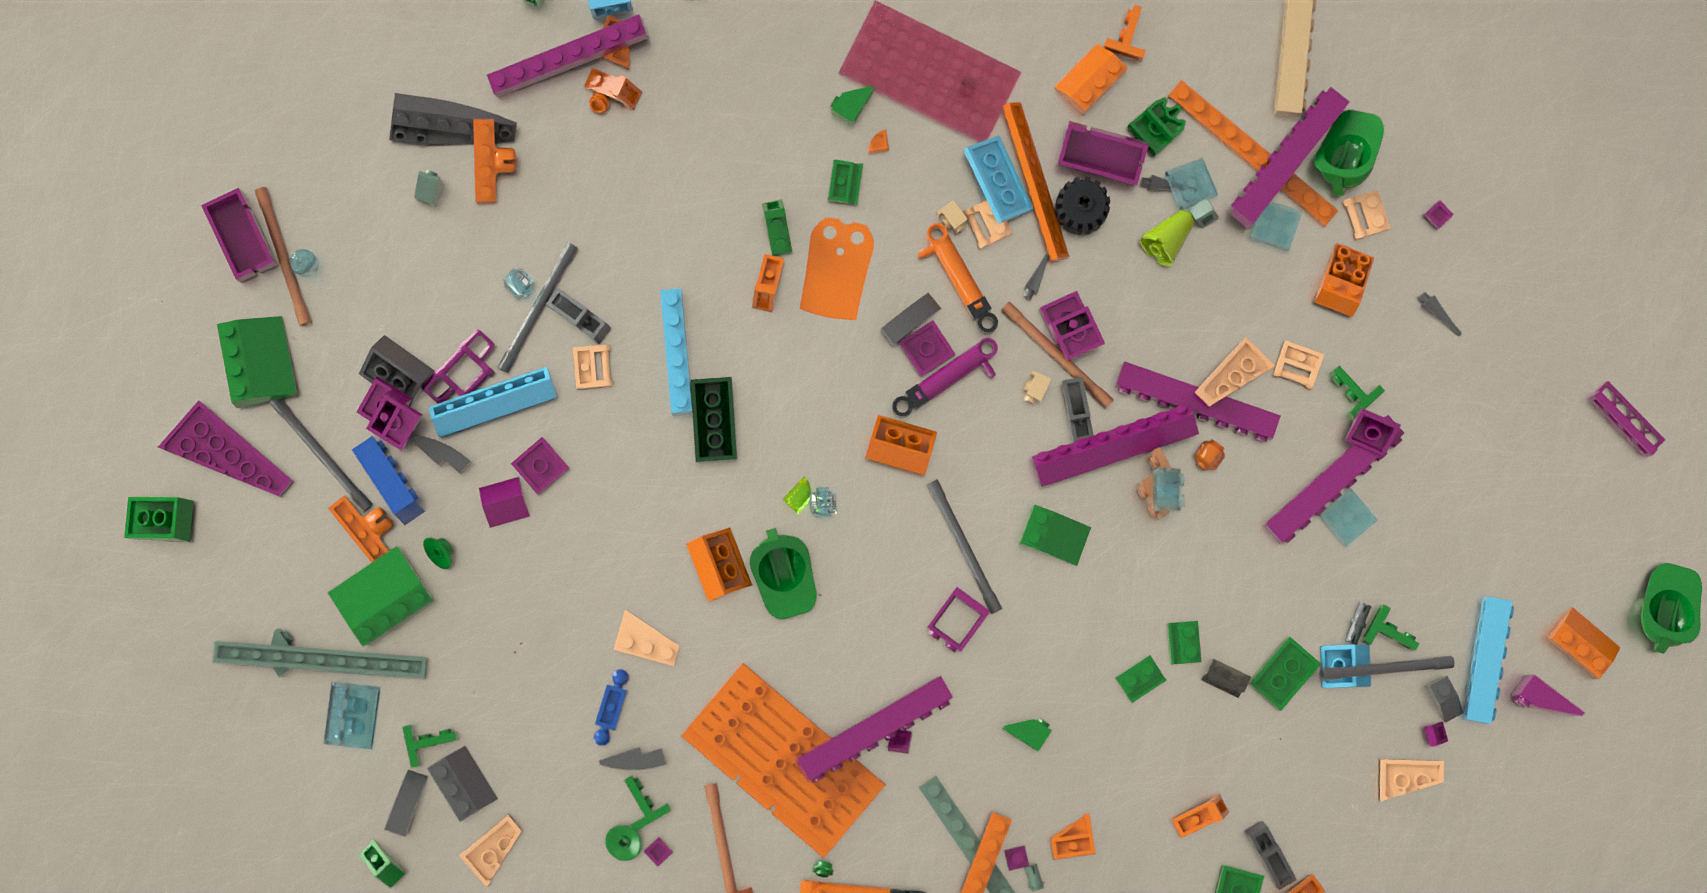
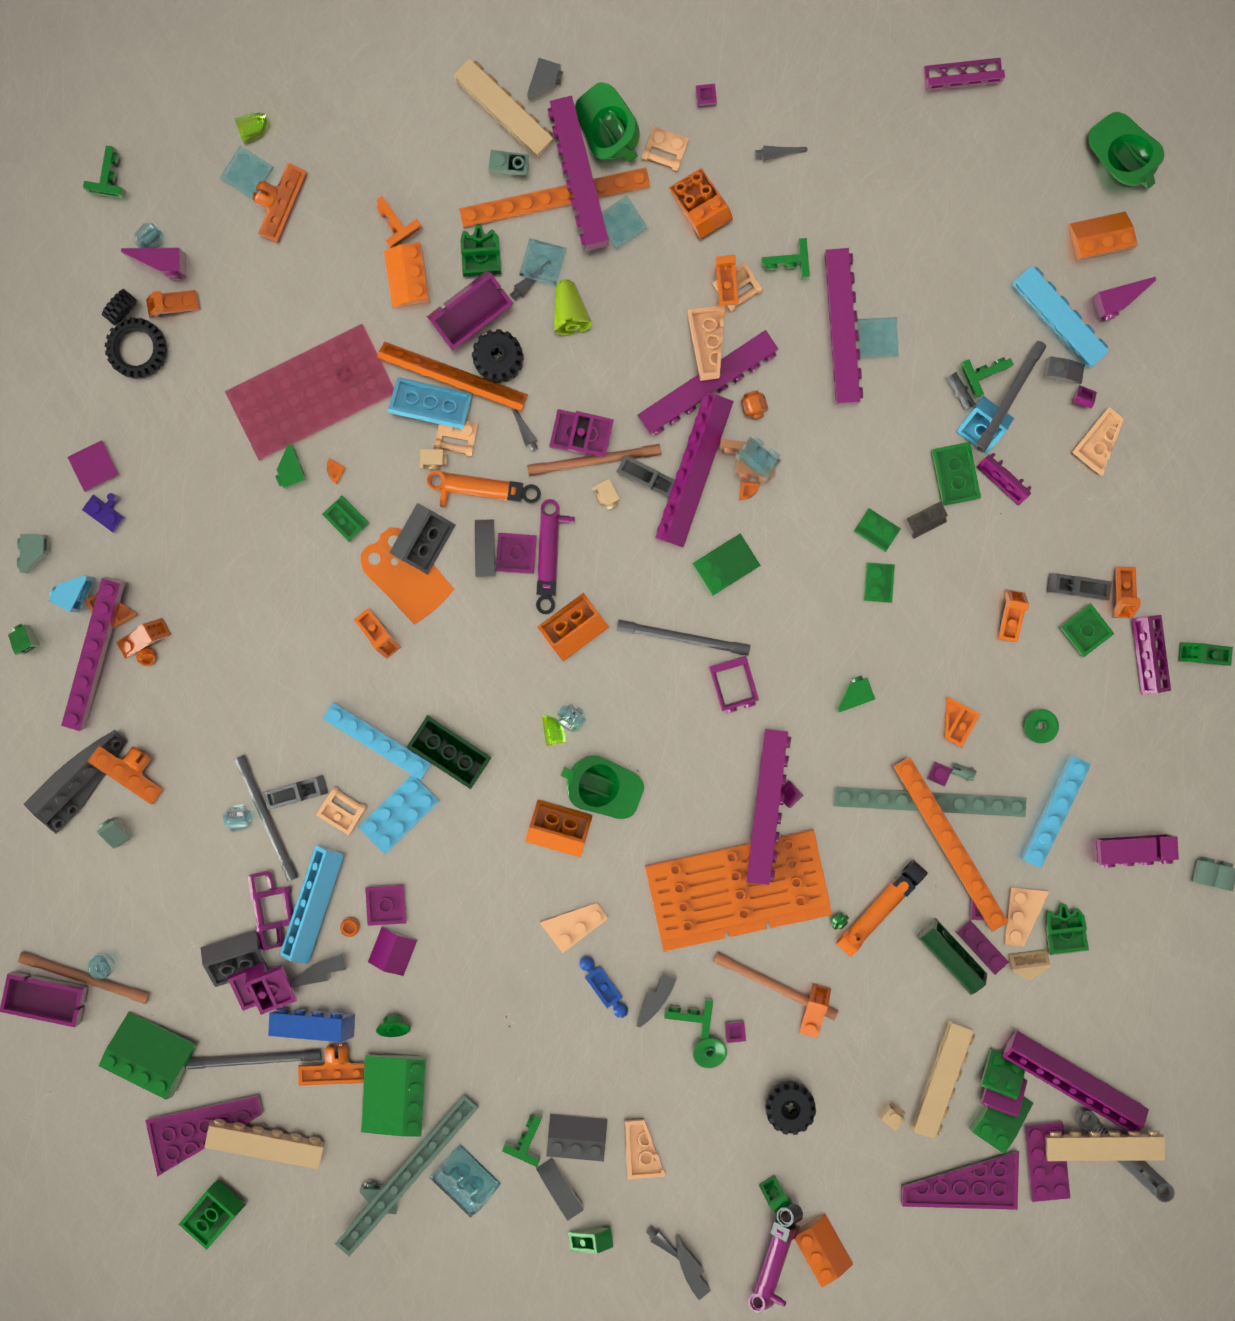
camera: 45 degrees left, 5 degrees up
green bracket [762,199,792,256] -> none
sand green slope [1190,198,1219,228] -> none
magenta slope [1346,408,1401,456] -> none
none -> tan brick [204,1119,324,1169]
none -> orange plate [340,918,359,937]
none -> medium azure plate [358,775,440,854]
none -> dark grey slope [389,503,456,575]
none -> sand green slope [489,150,529,176]
none -> dark grey slope [527,58,563,100]
none -> orange bracket [714,255,739,306]
none -> orange tile [739,481,760,500]
none -> magenta plate [977,453,1031,505]

